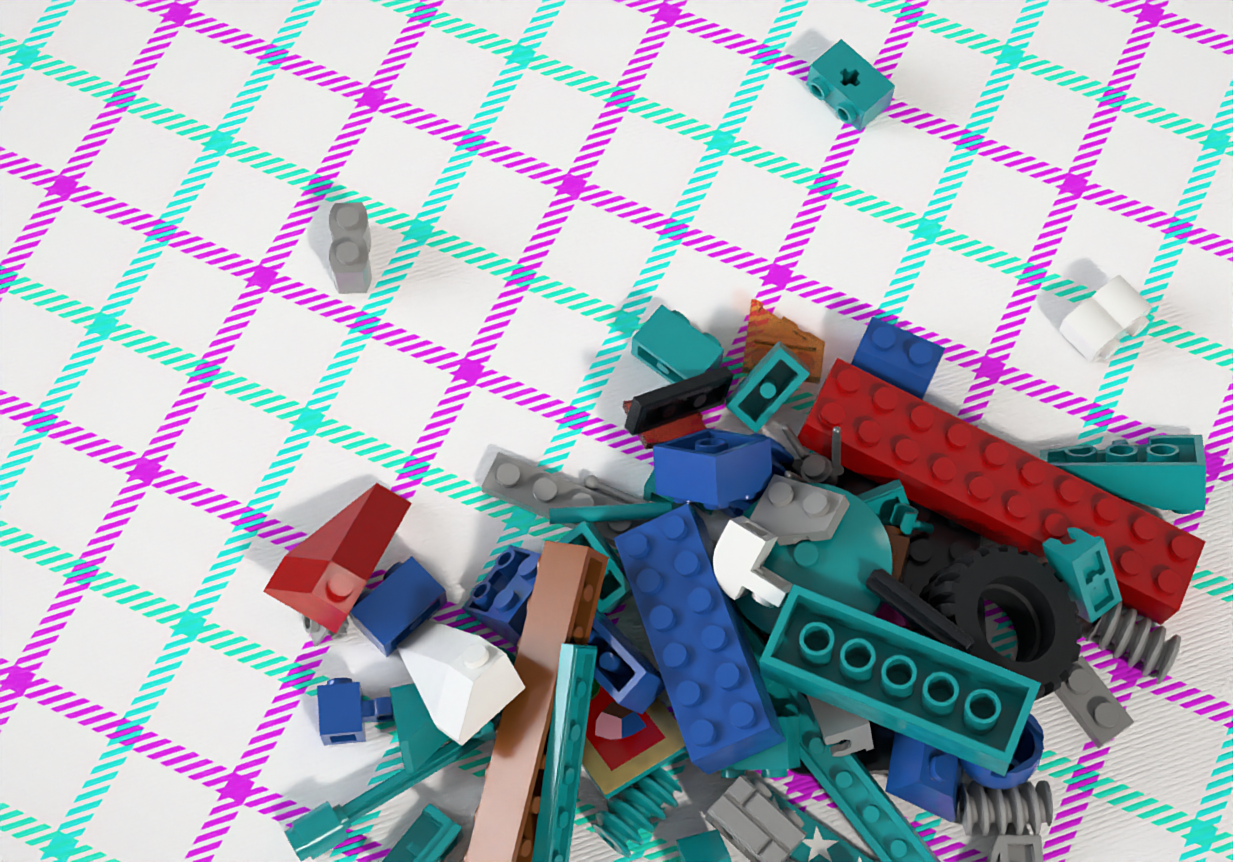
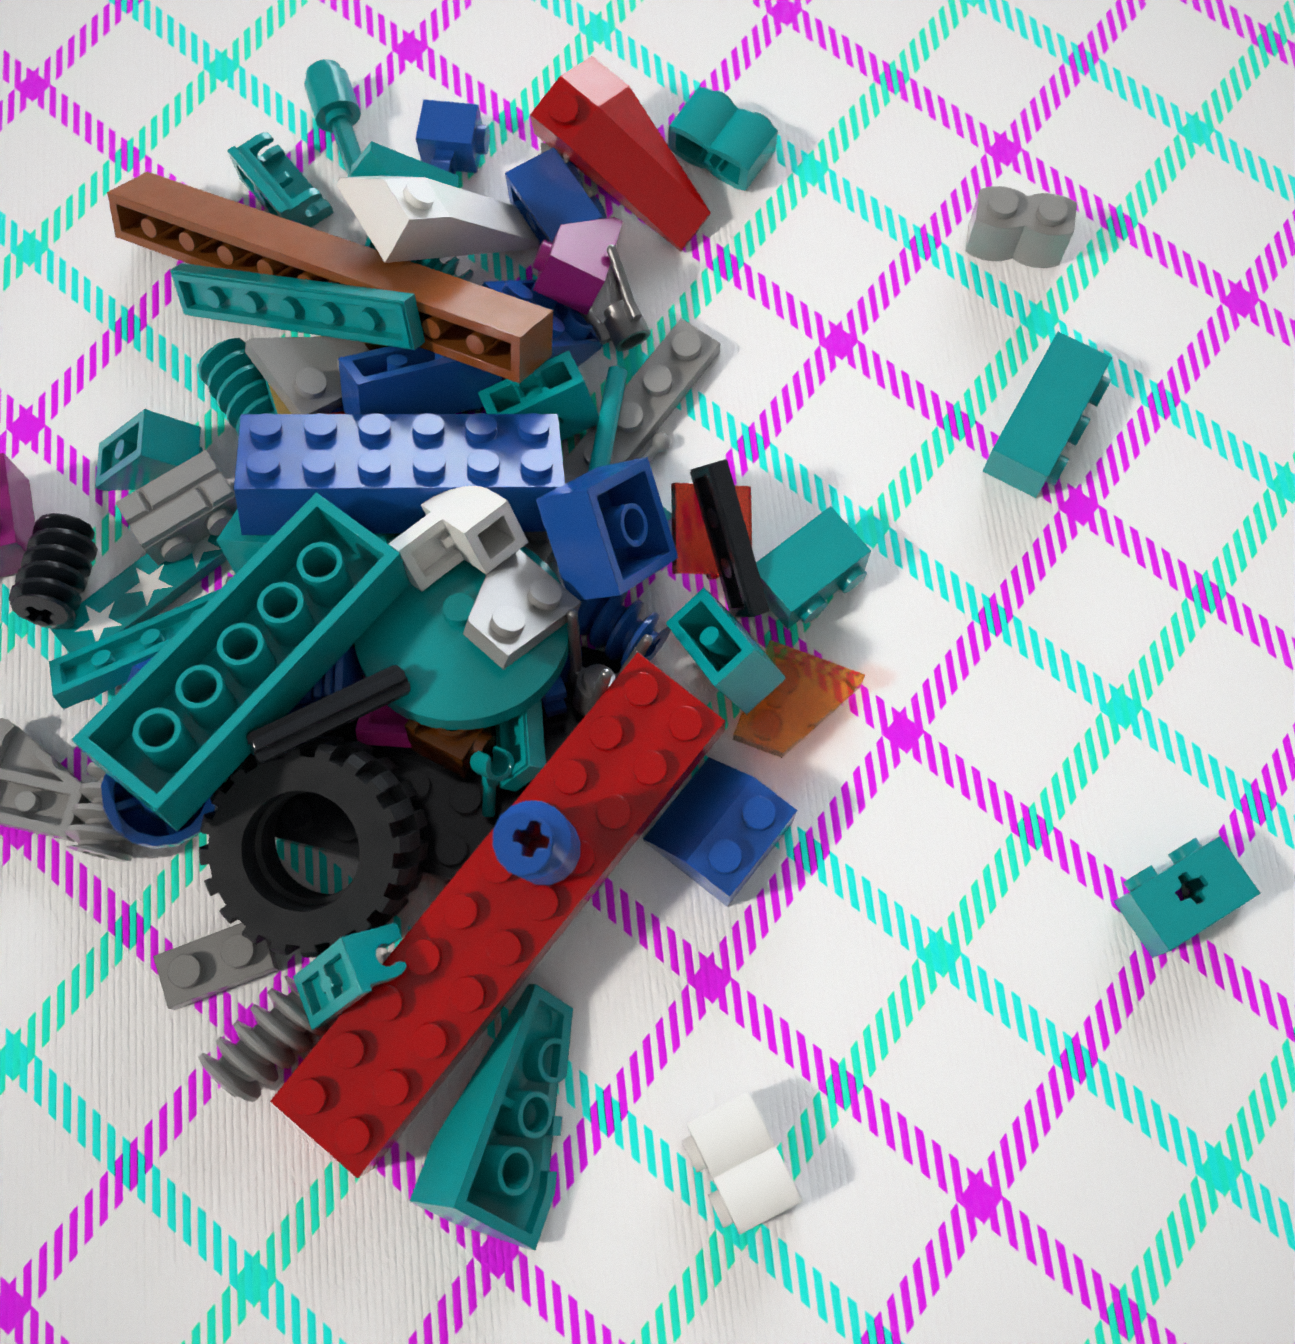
camera: 110 degrees right, 5 degrees up
none -> light grey wing [245,337,369,414]
none -> blue piece [492,801,581,885]
none -> magenta slope [532,217,623,315]
none -> flat silver plant [579,245,651,351]
none -> teal brick [668,87,778,191]
none -> teal brick [982,332,1112,498]

